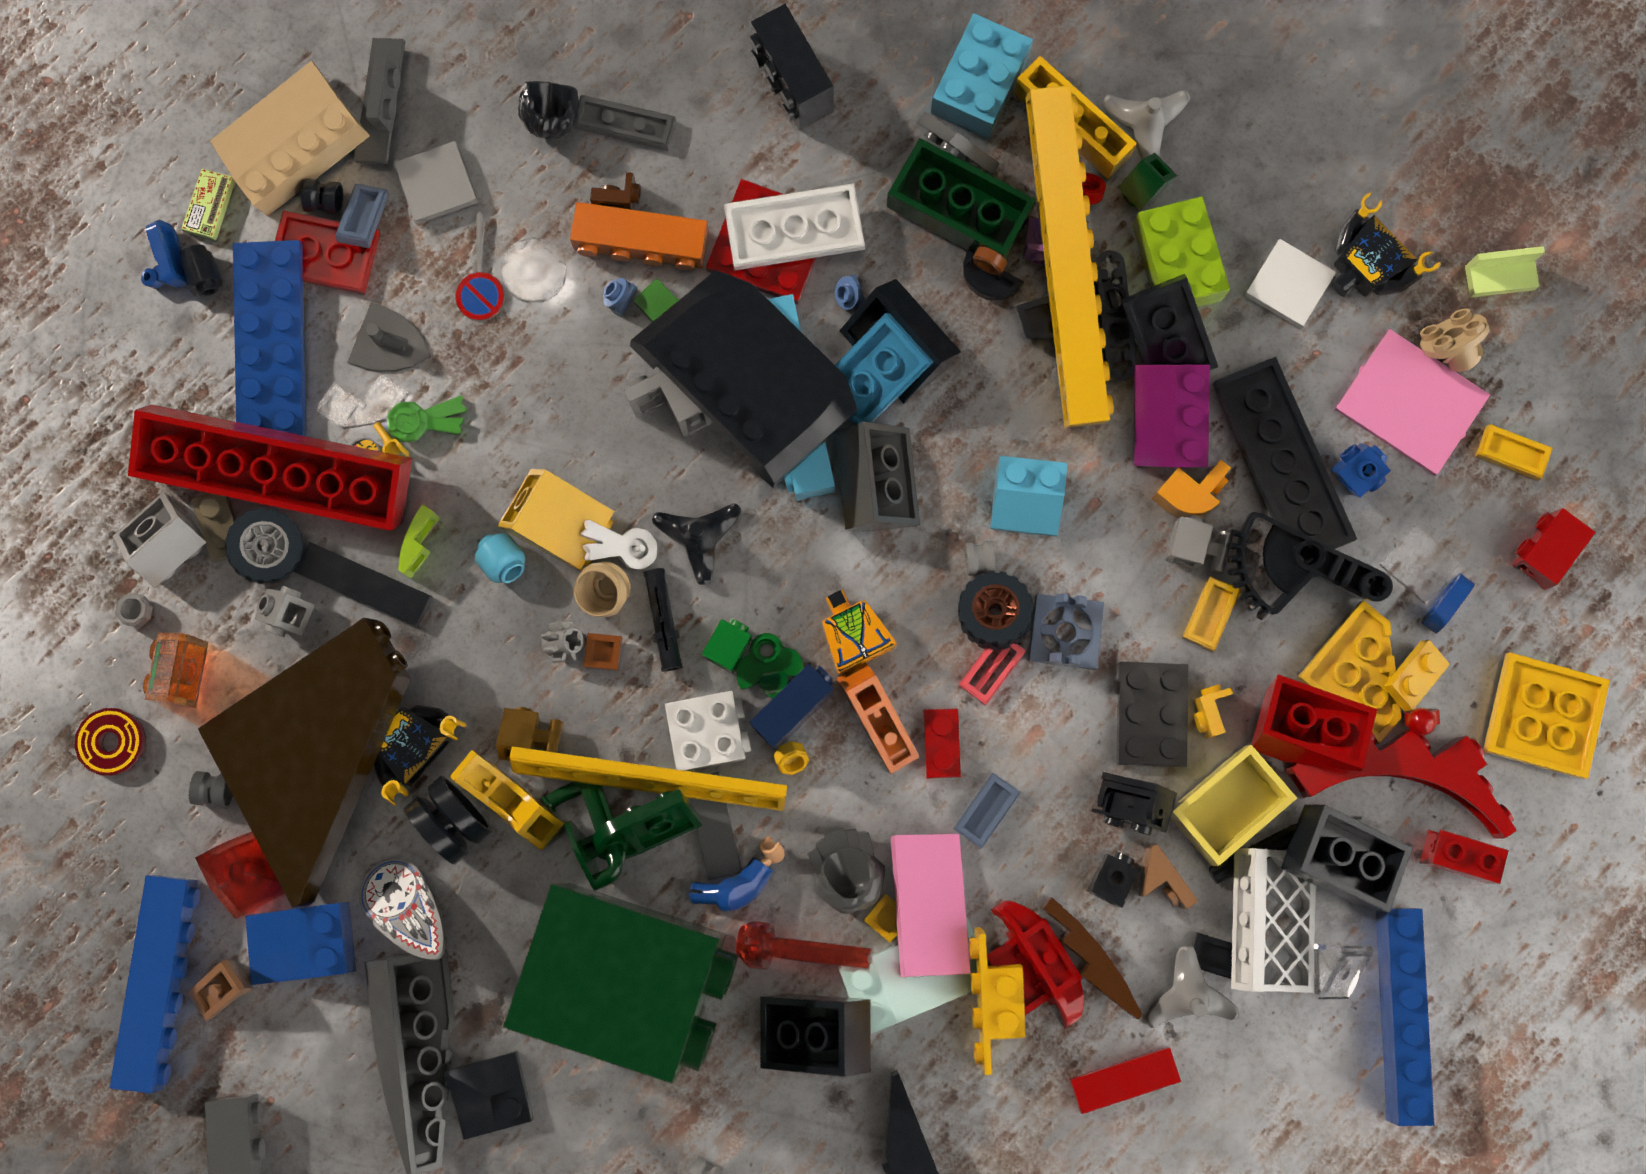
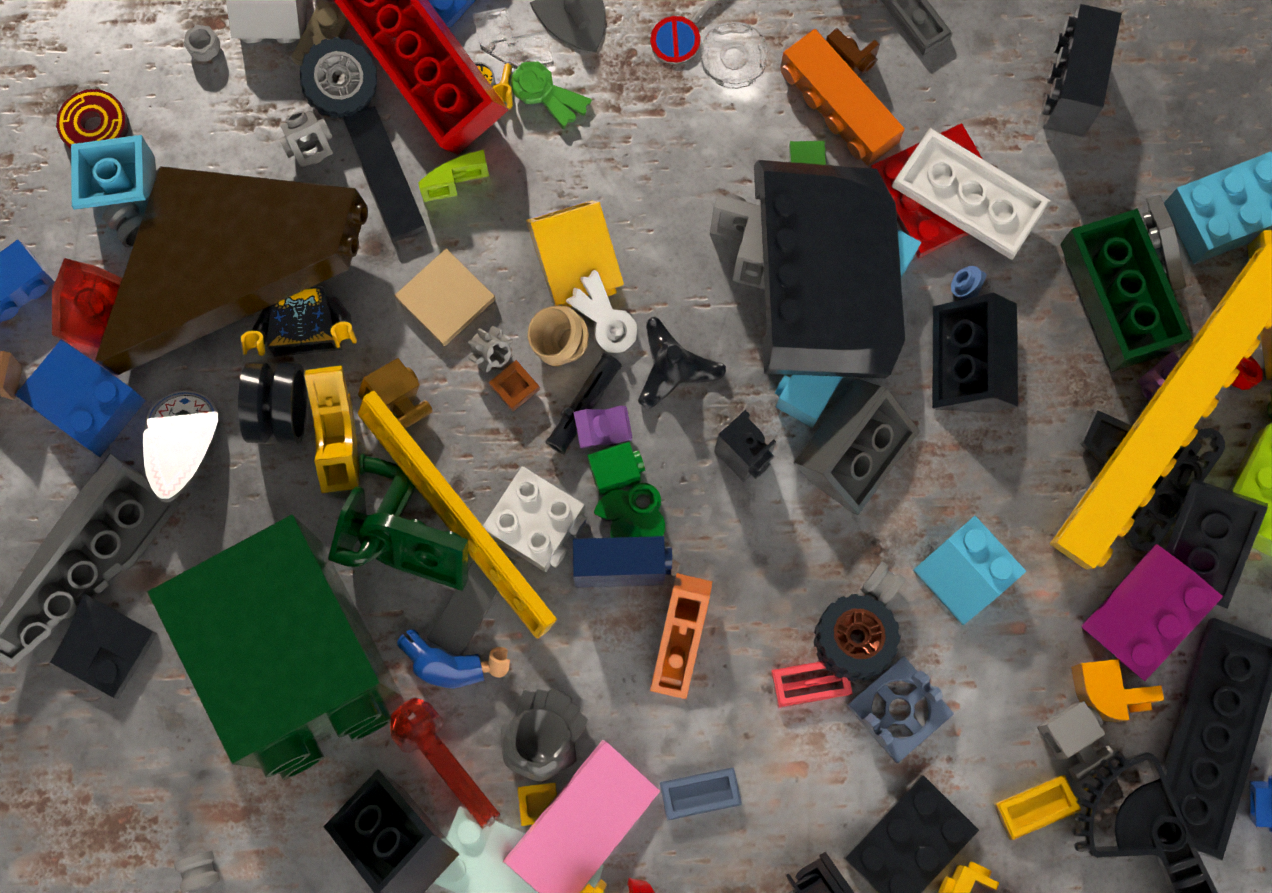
camera: 40 degrees right, 5 degrees down
clear orange slope [143,632,209,708] -> none
medium azure head [475,533,526,583] -> none
medium blue plate [603,278,638,317] -> none
yellow tile [773,741,810,775] -> none
torso [822,590,897,676] -> none
dark azure tile [835,313,933,424] -> none
red plate [923,709,961,779] -> none
black tile [963,250,1024,301] -> none
dark orange tile [972,246,1007,275] -> none
none -> medium azure slope [71,135,156,210]
none -> tan tile [394,249,496,347]
none -> medium lavender bracket [574,406,633,448]
none -> black hinge [714,410,776,482]

